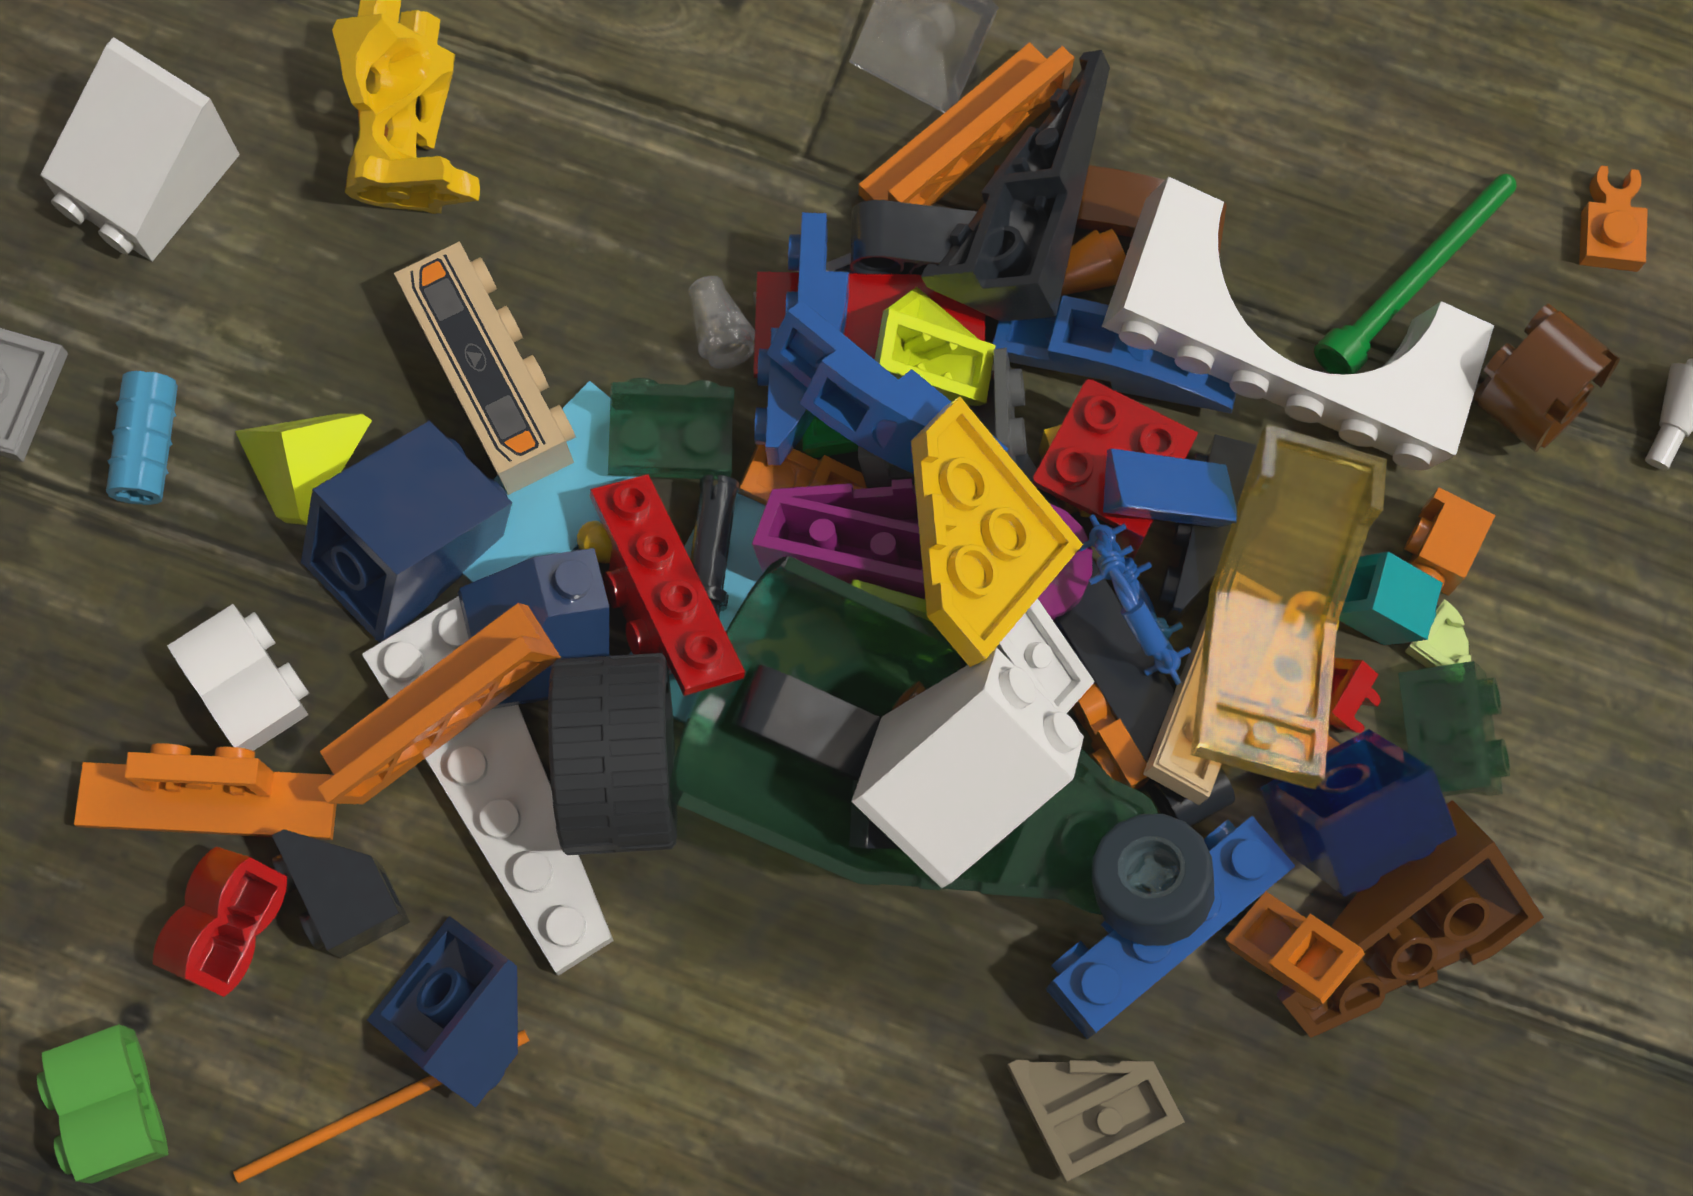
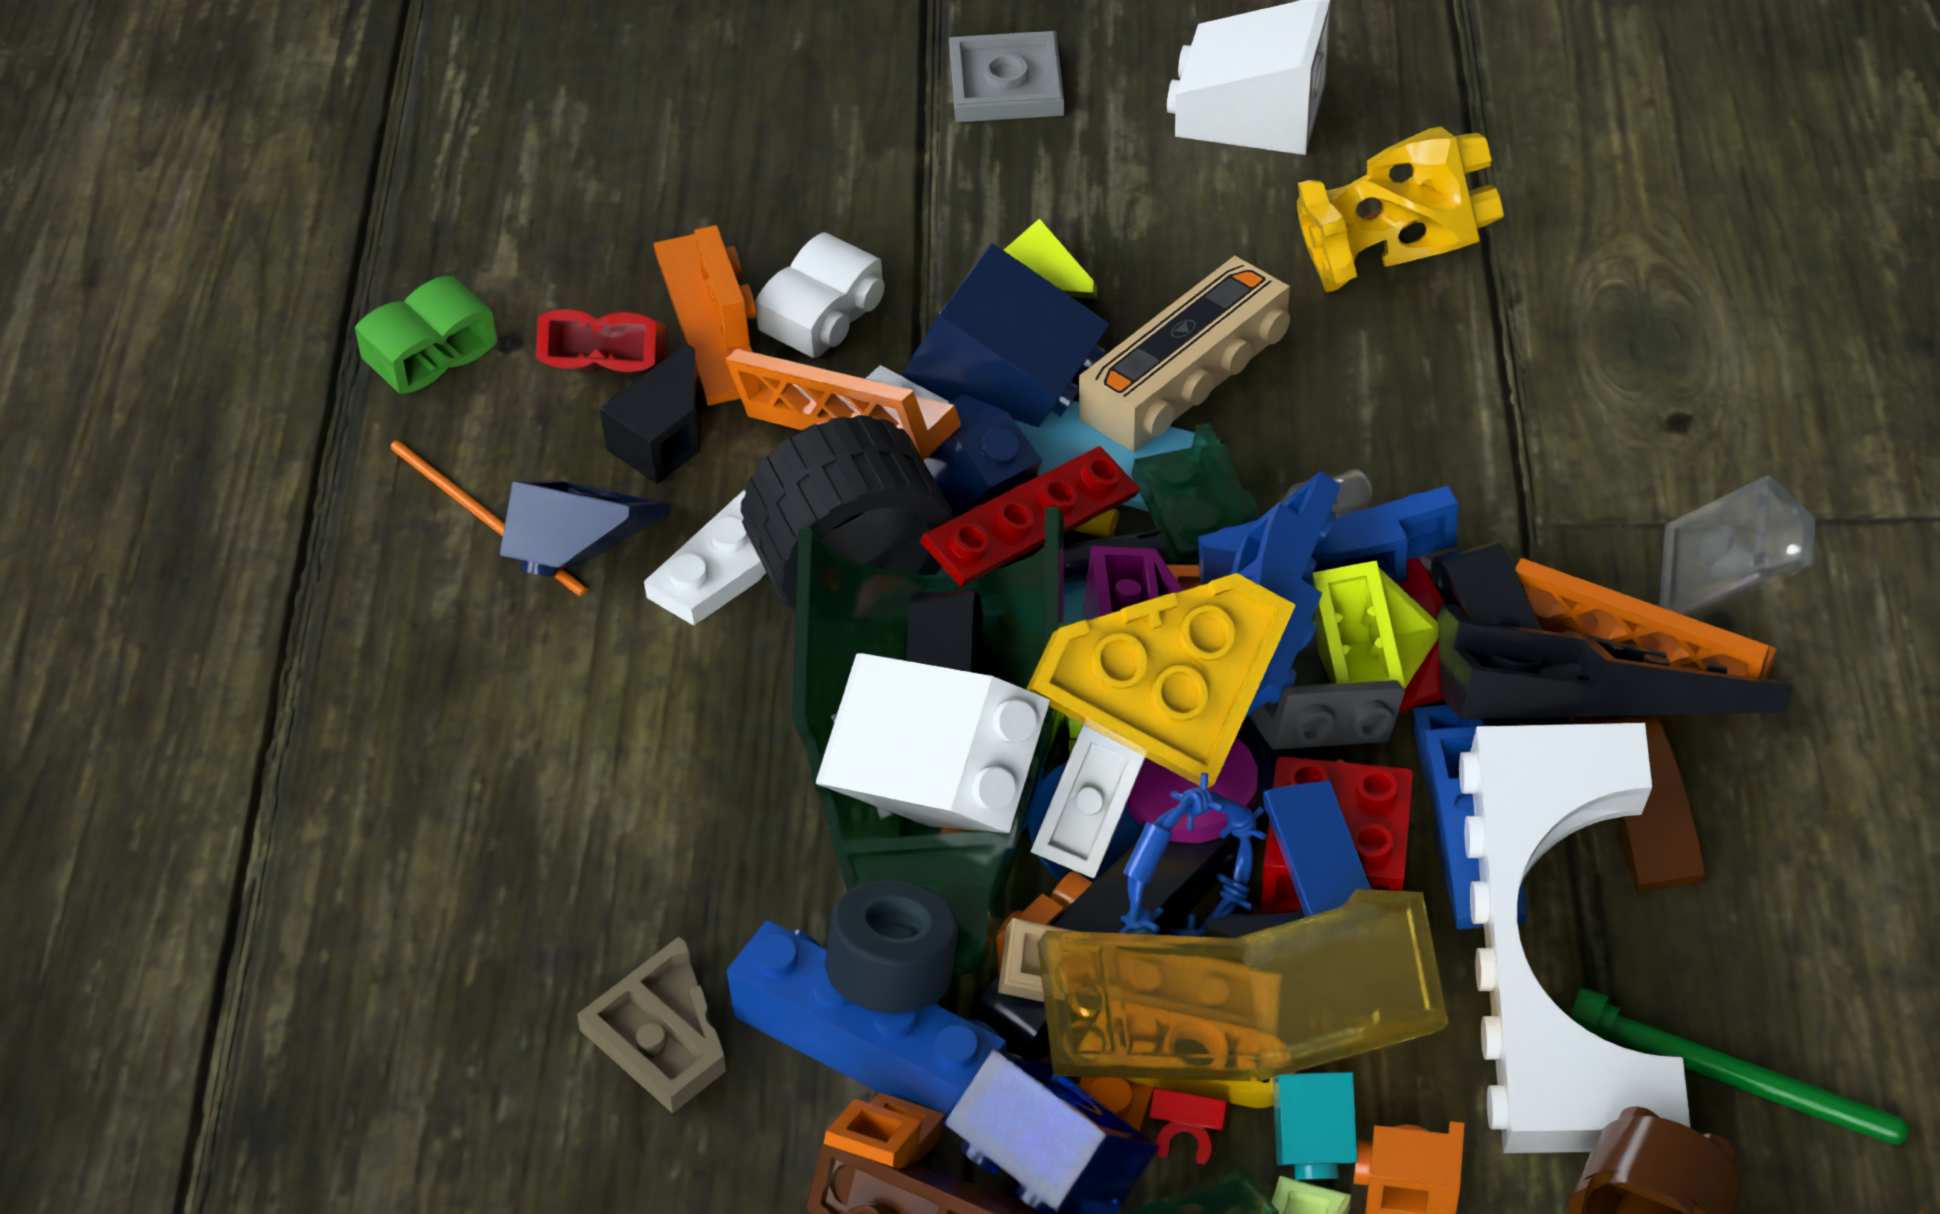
camera: 75 degrees right, 25 degrees down
dark azure axle [106,371,178,505] -> none

